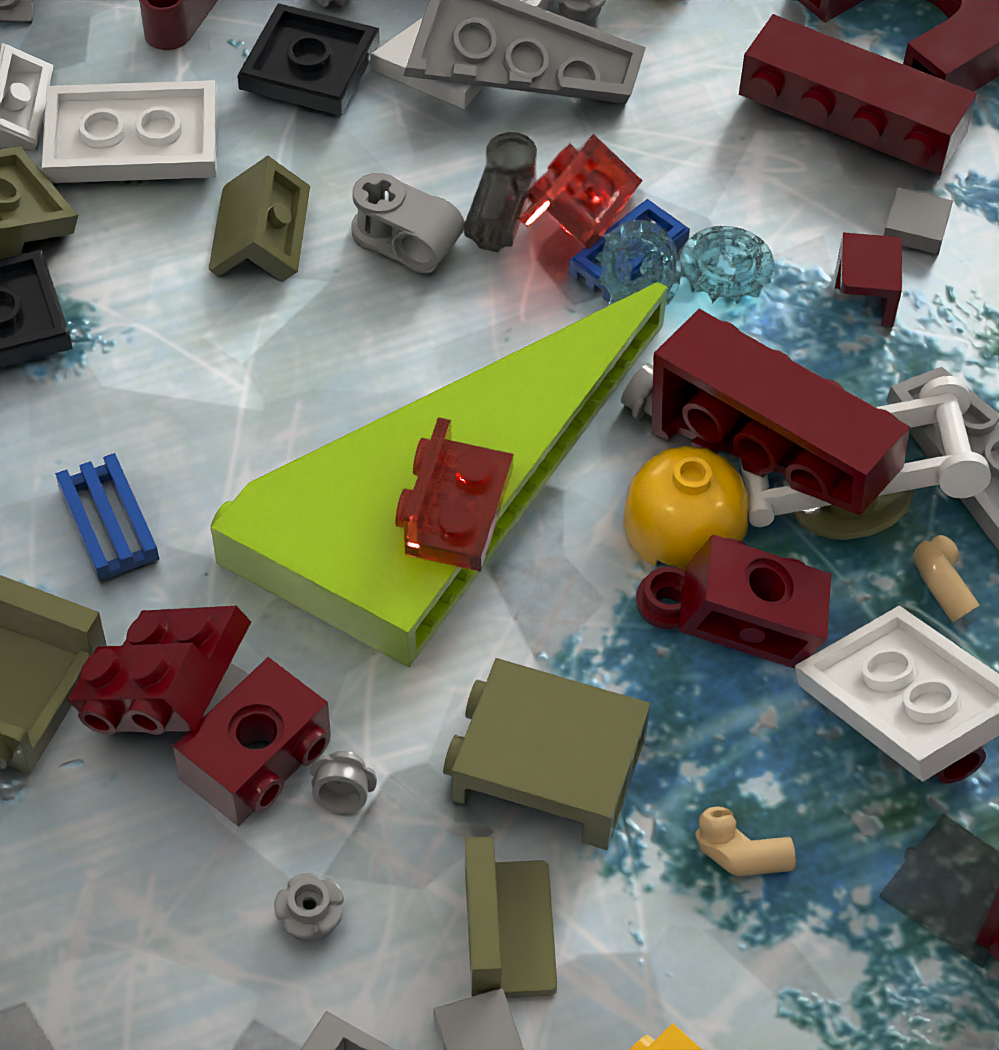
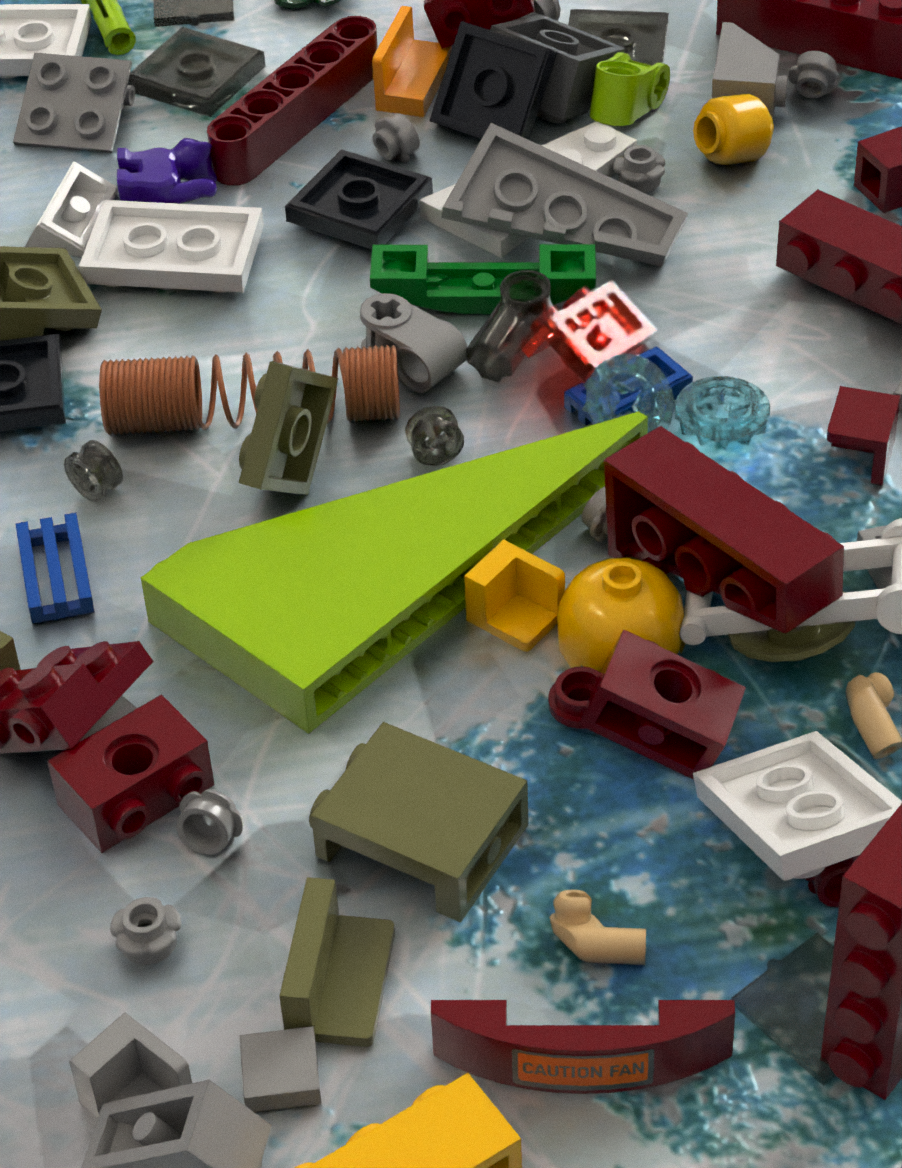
camera: 15 degrees right, 10 degrees down
olive panel [209,155,310,282] -> none
clear red bracket [395,417,514,572] -> none
none -> clear smoke bush [64,440,123,502]
none -> nougat piece [99,345,400,436]
none -> dark purple animal [117,138,217,204]
none -> olive plate [239,361,339,495]
none -> green slope [370,244,596,314]
none -> clear smoke bush [405,406,464,466]
none -> dark red slope [430,1000,736,1094]
none -> yellow panel [464,539,565,652]

